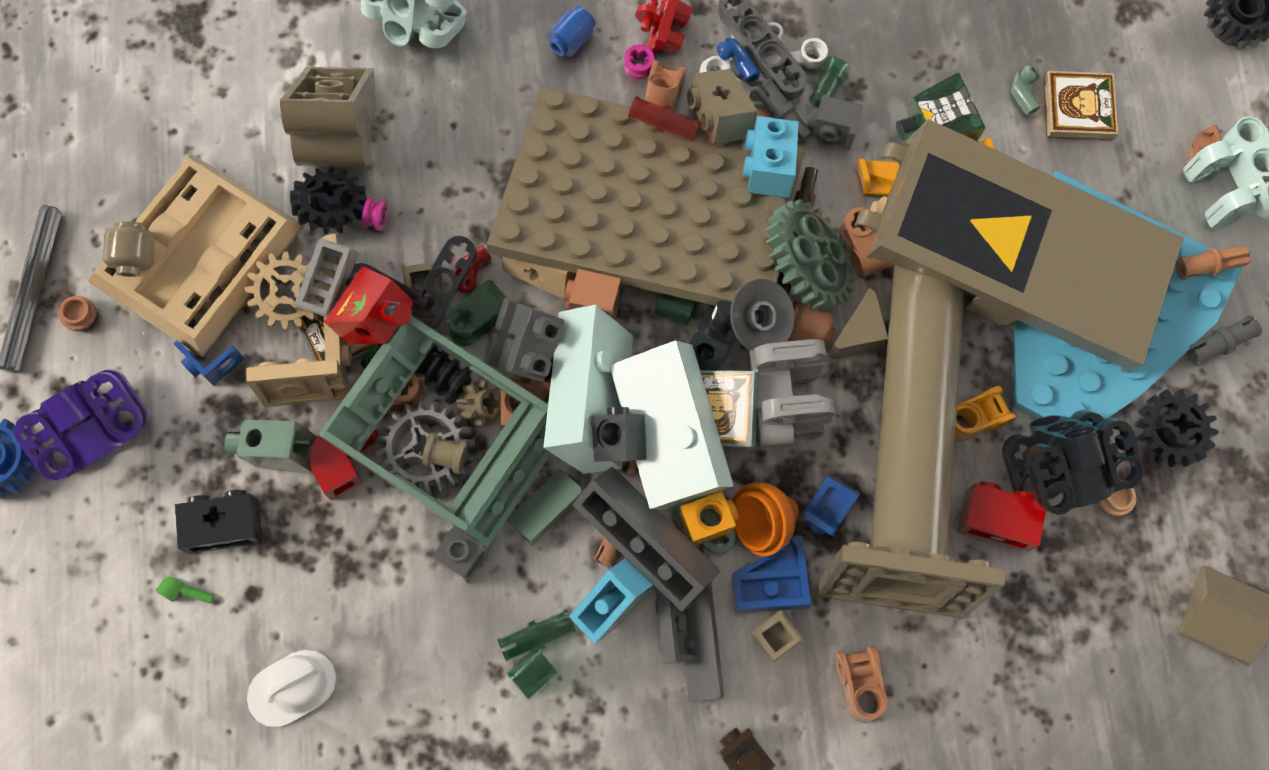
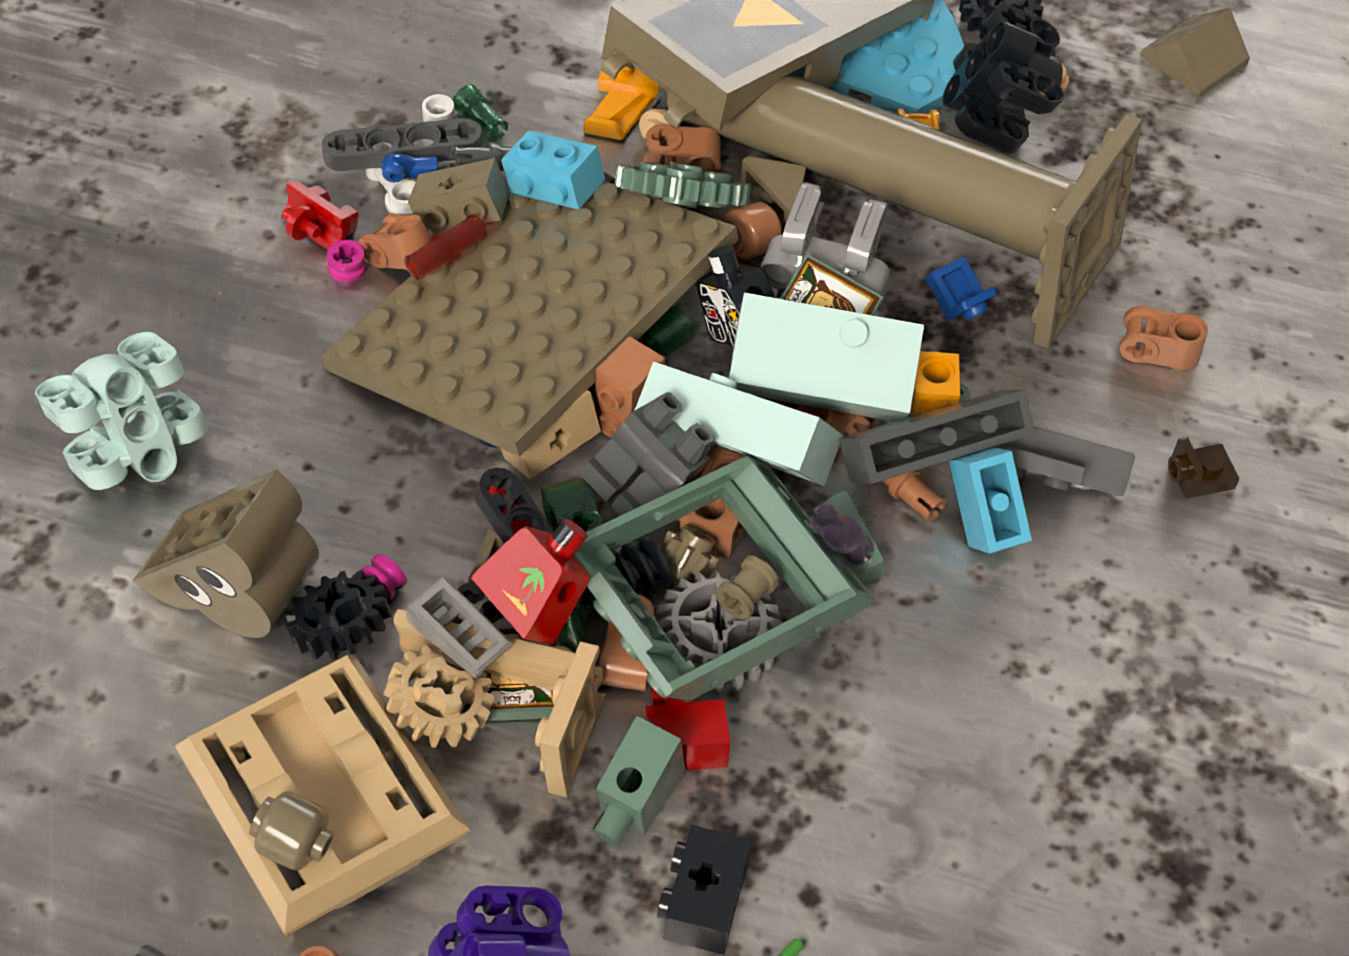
camera: 65 degrees left, 20 degrees down
blue bracket [173,340,245,386] -> none
white piece [247,650,336,727] -> none
dark grey brick [432,525,488,583] -> none
clear green pin [497,609,576,662] -> none
clear green piece [506,646,558,700] -> none
blue brick [547,6,596,57] -> none
black brick [592,407,647,462] -> none
dark grey dish [730,279,795,351] -> none
blue wing [732,535,811,613] -> none
orange piece [733,482,799,557] -> none
dark tan brick [752,609,805,663] -> none
dark grey brick [807,95,862,150] -> none
torso [896,73,986,142] -> none
red brick [957,481,1046,552] -> none
none -> clear purple pin [810,504,874,565]

